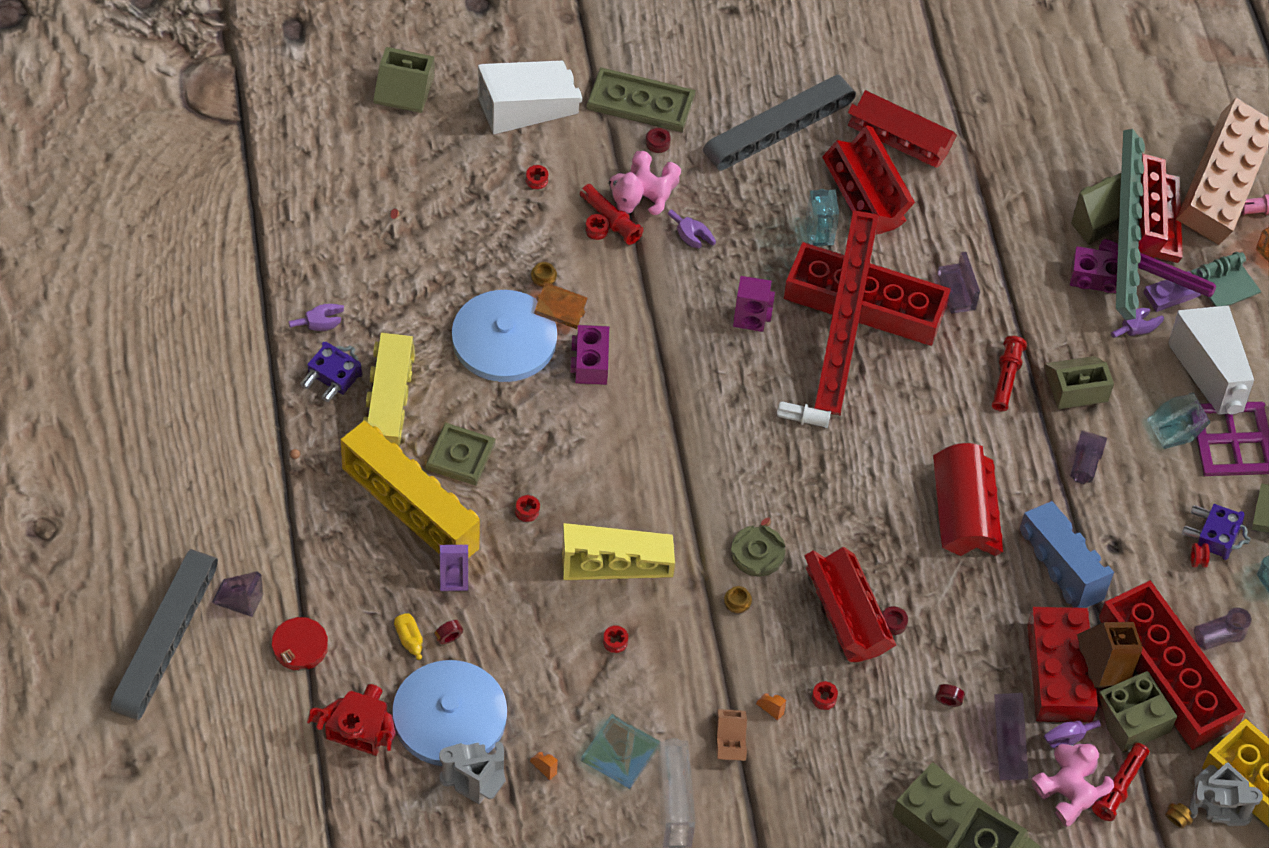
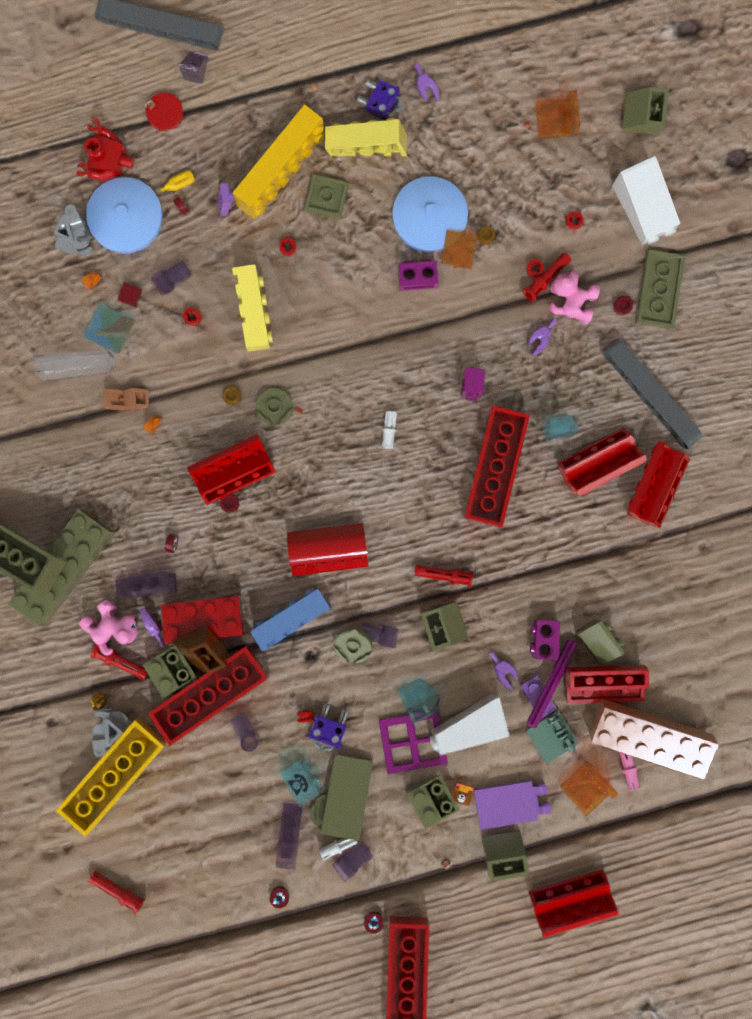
camera: 85 degrees right, 30 degrees up
red bush [812,681,838,710] -> none
red plate [814,210,879,416] -> none
clear purple panel [937,252,980,314] -> none
sand green plate [1116,129,1145,320] -> none
none -> dark red tile [117,283,143,308]
none -> clear purple piece [151,261,192,295]
none -> olive tile [334,627,373,663]
none -> clear orange bracket [536,90,580,139]

